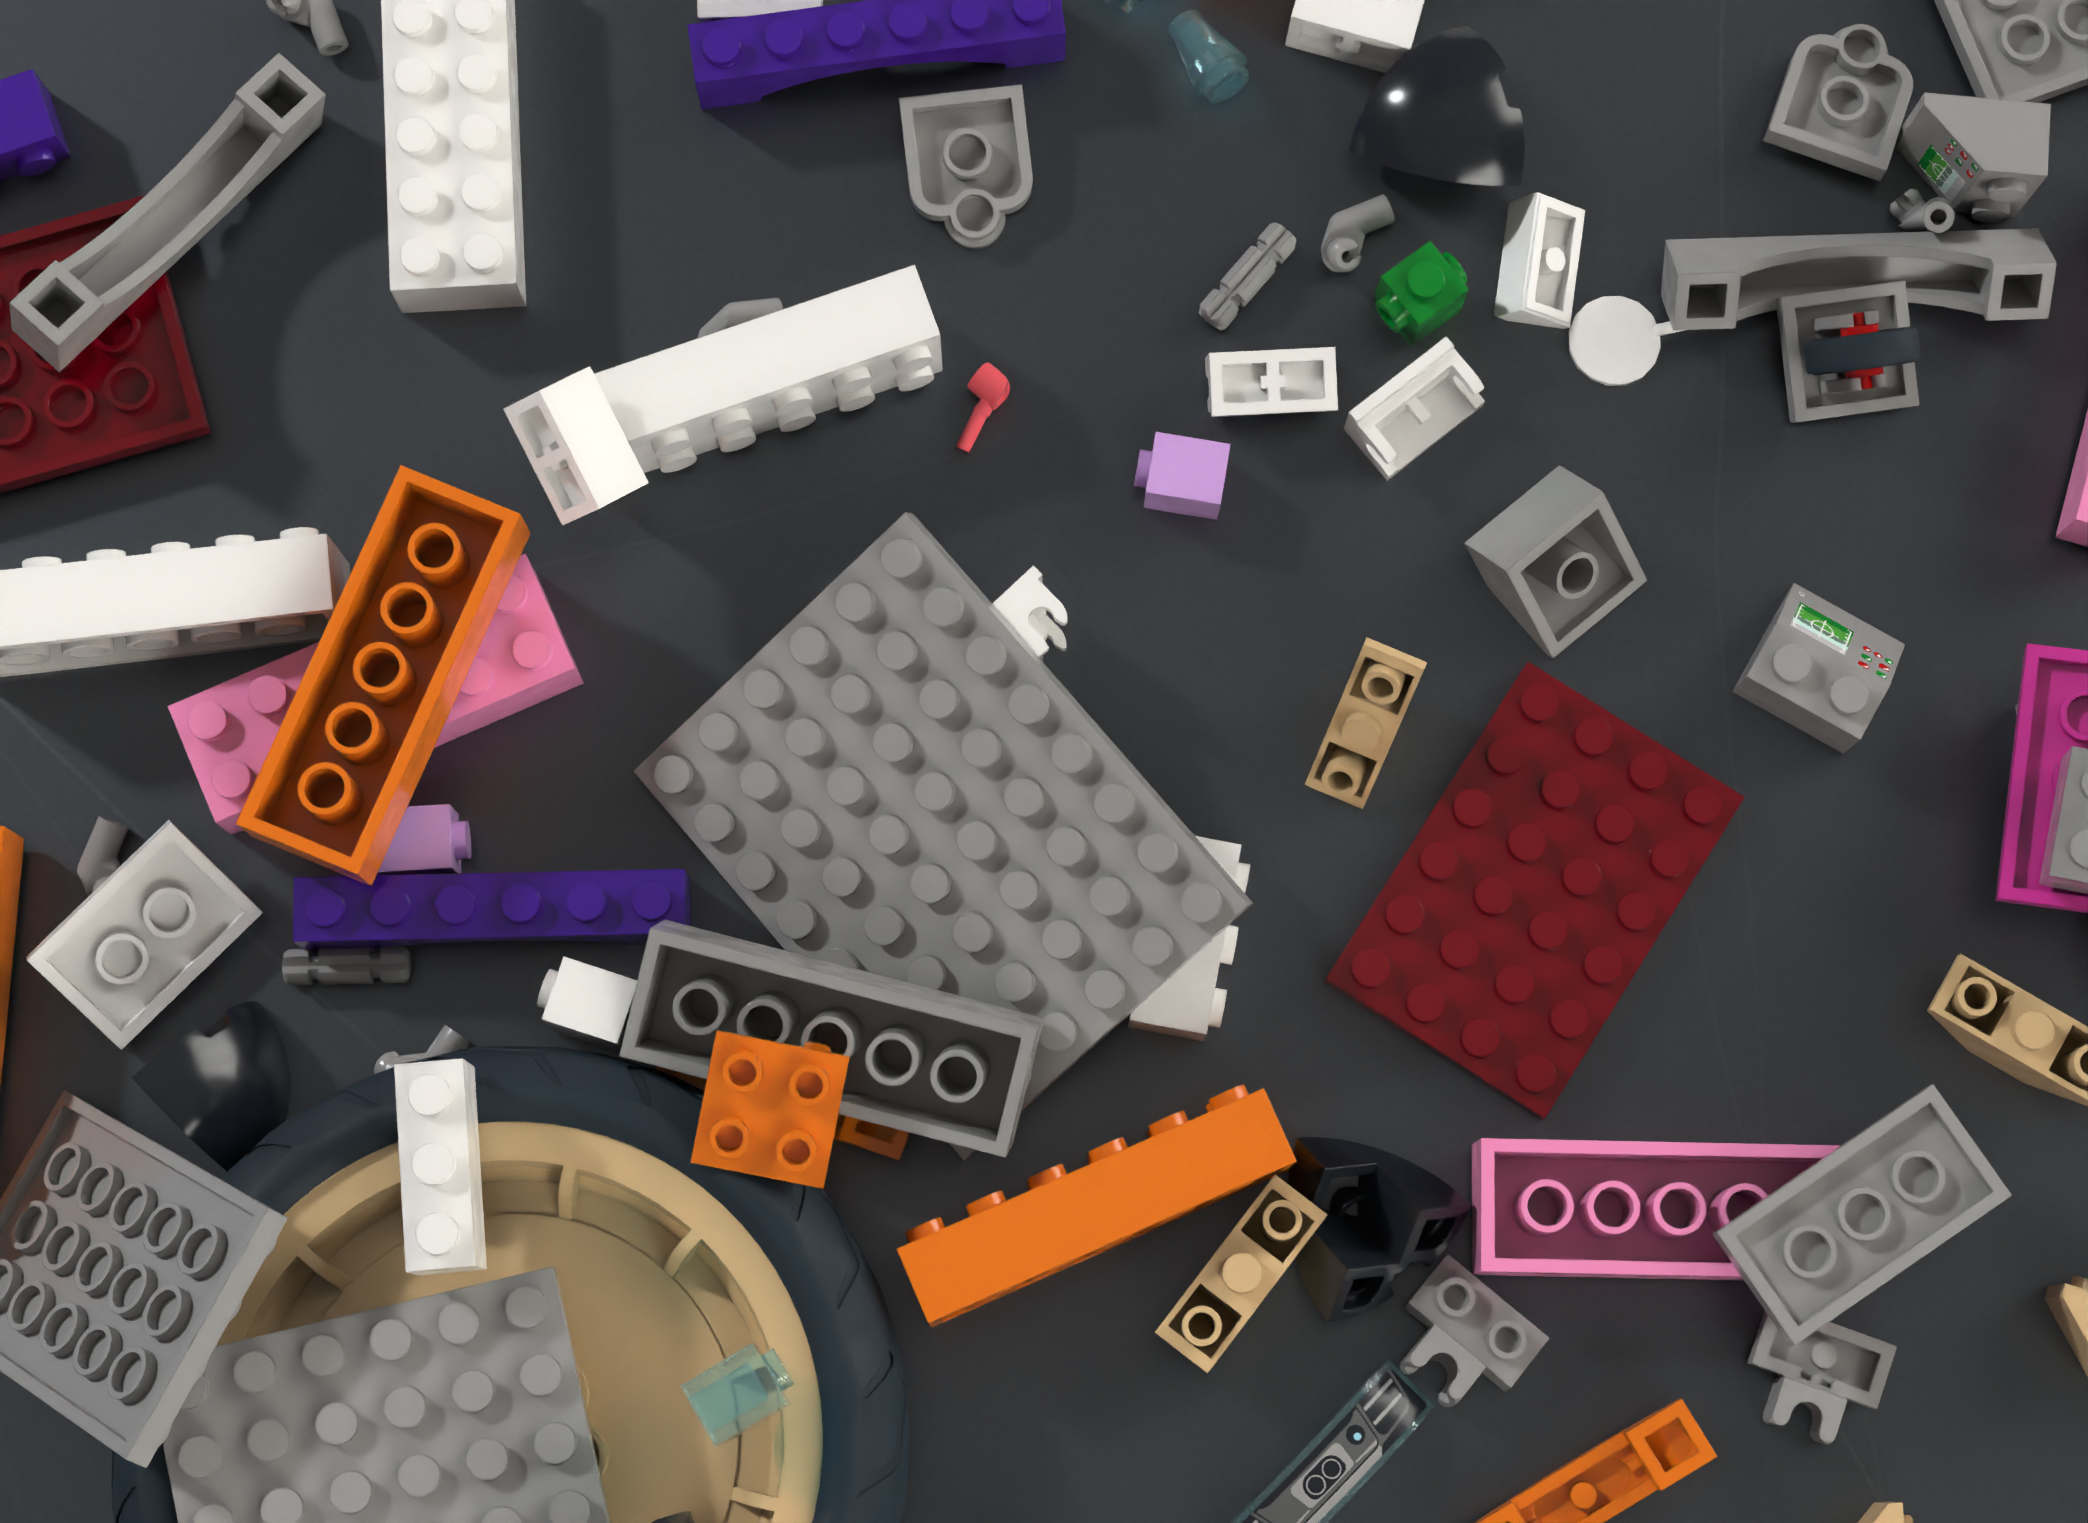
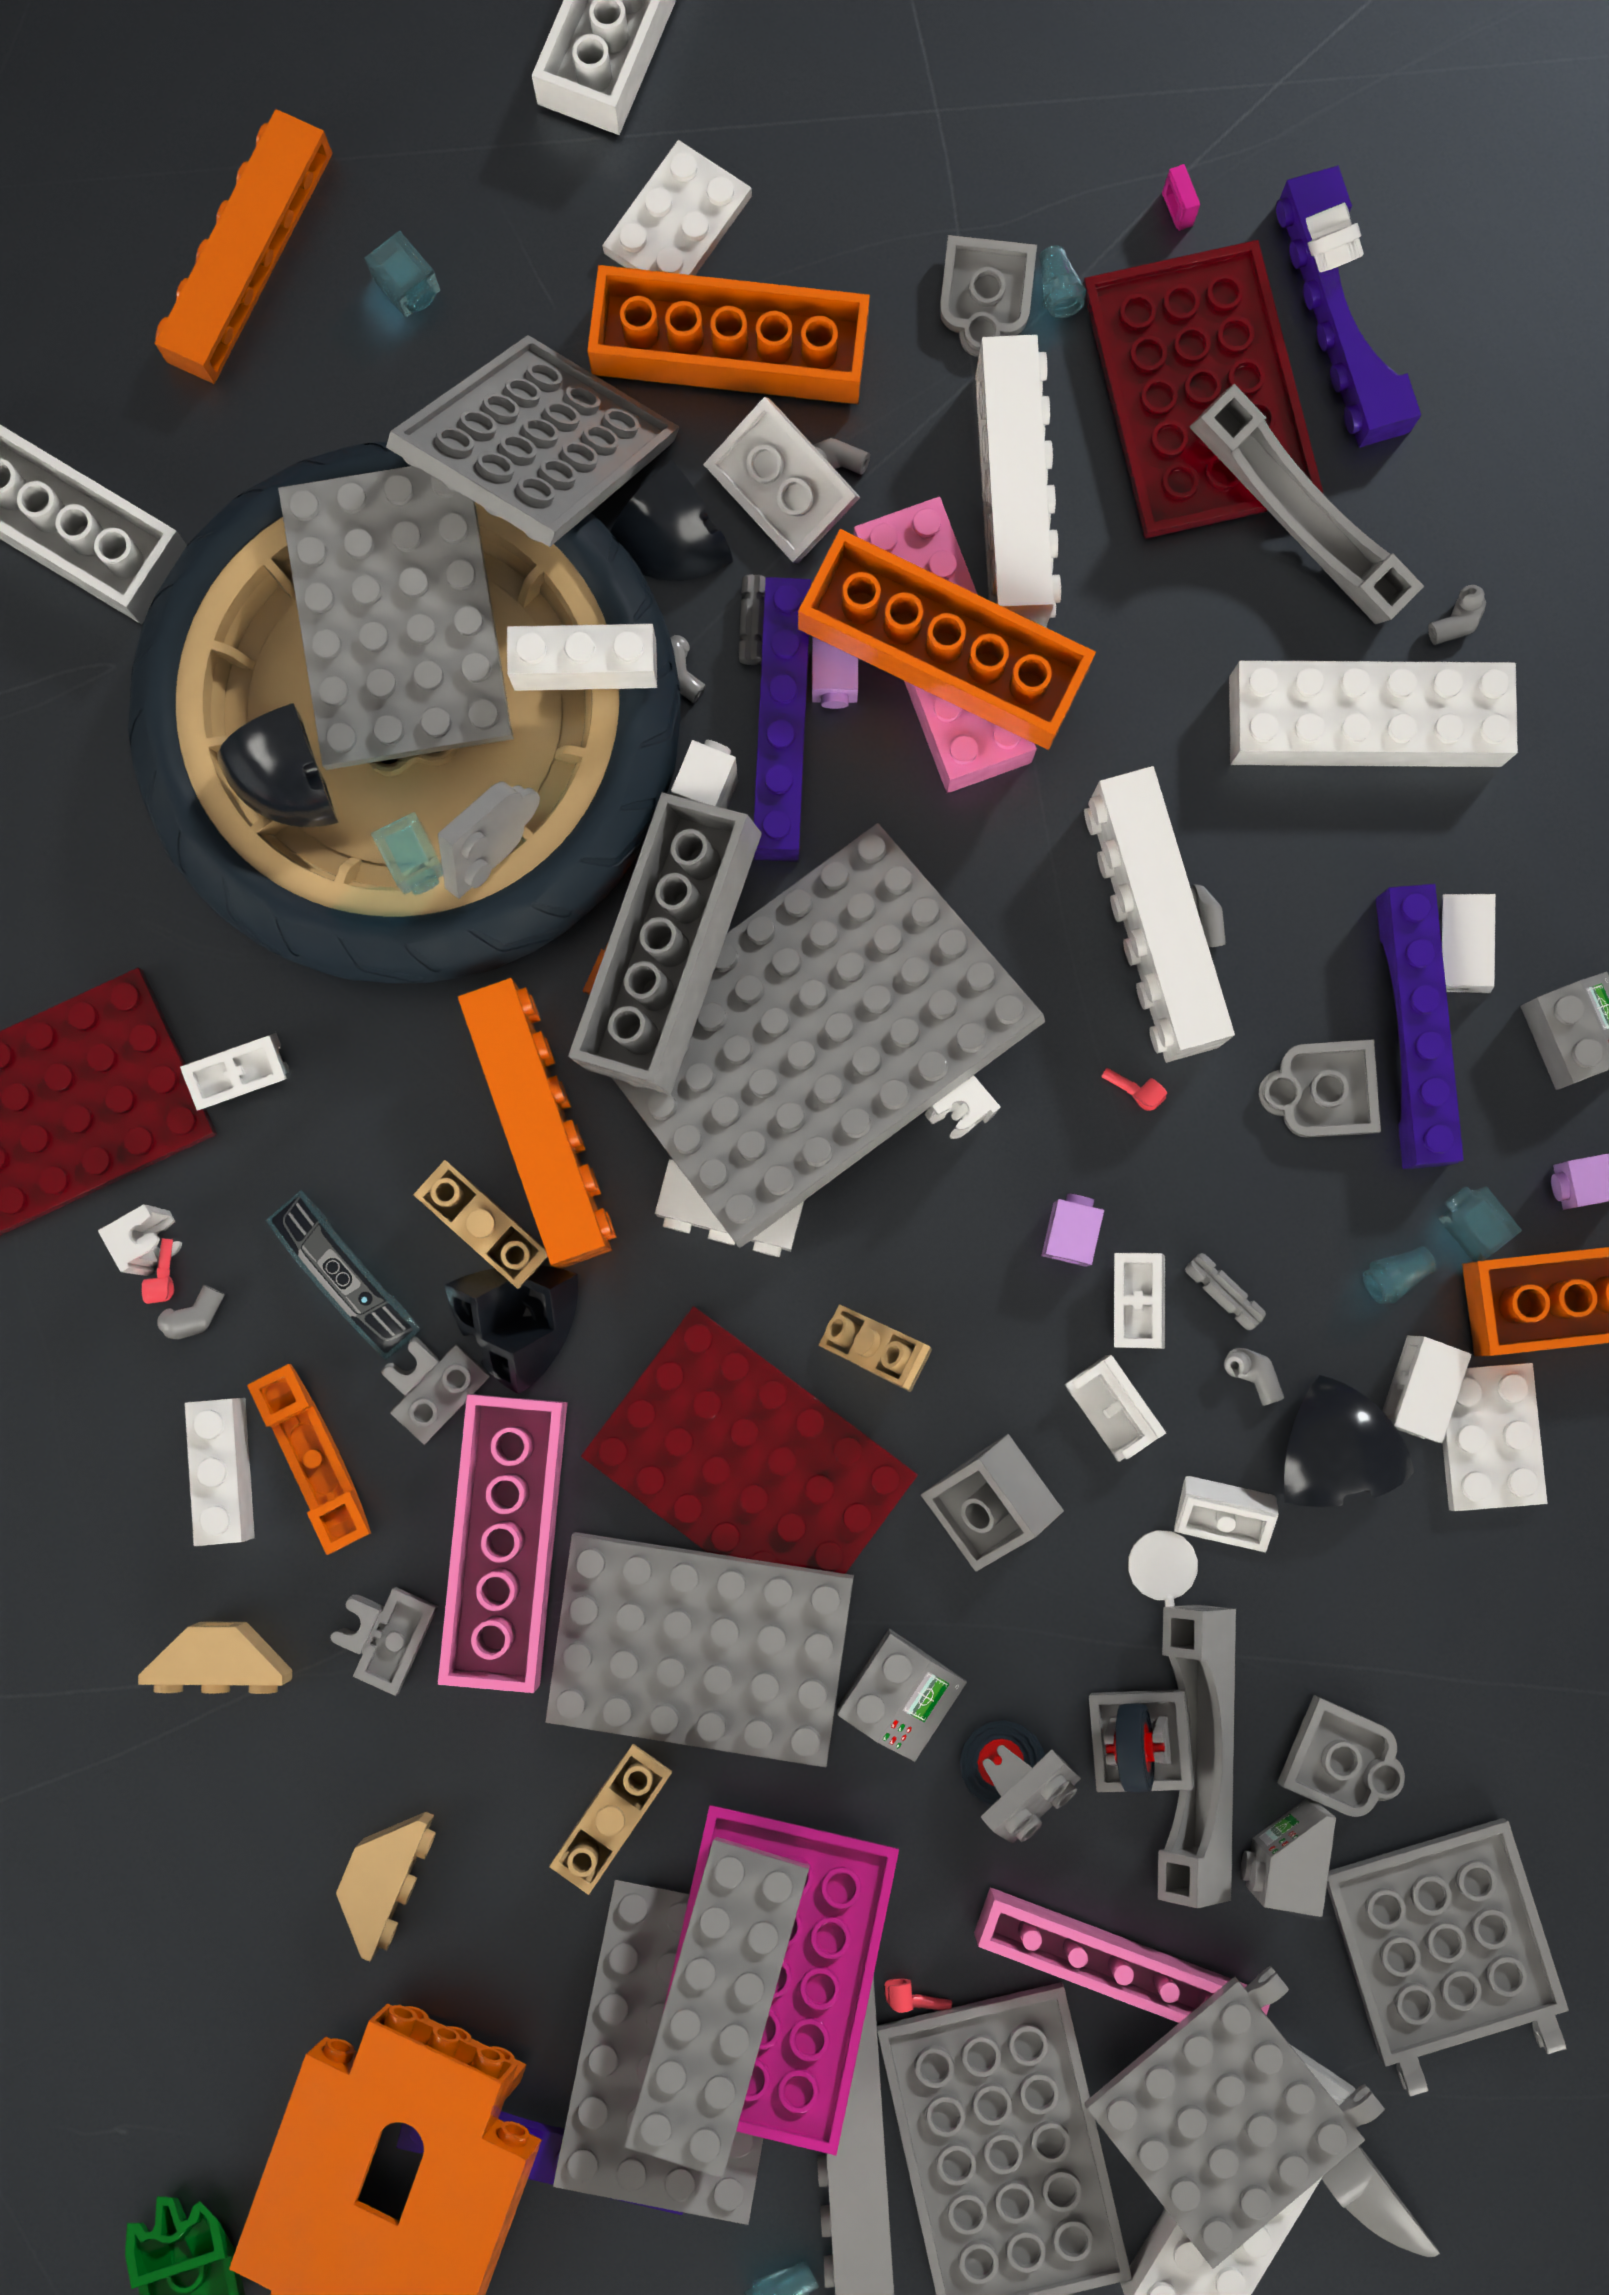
camera: 95 degrees right, 5 degrees up
white hinge [503,366,649,525] -> none
orange hinge [690,1030,850,1189] -> none
green brick [1373,241,1469,347] -> none
light grey plate [1712,1084,2012,1346] -> none
light grey arm [1890,189,1955,233] -> none
none -> light grey plate [438,782,540,899]
none -> light grey plate [545,1532,854,1767]
none -> light grey plate [960,1720,1081,1844]

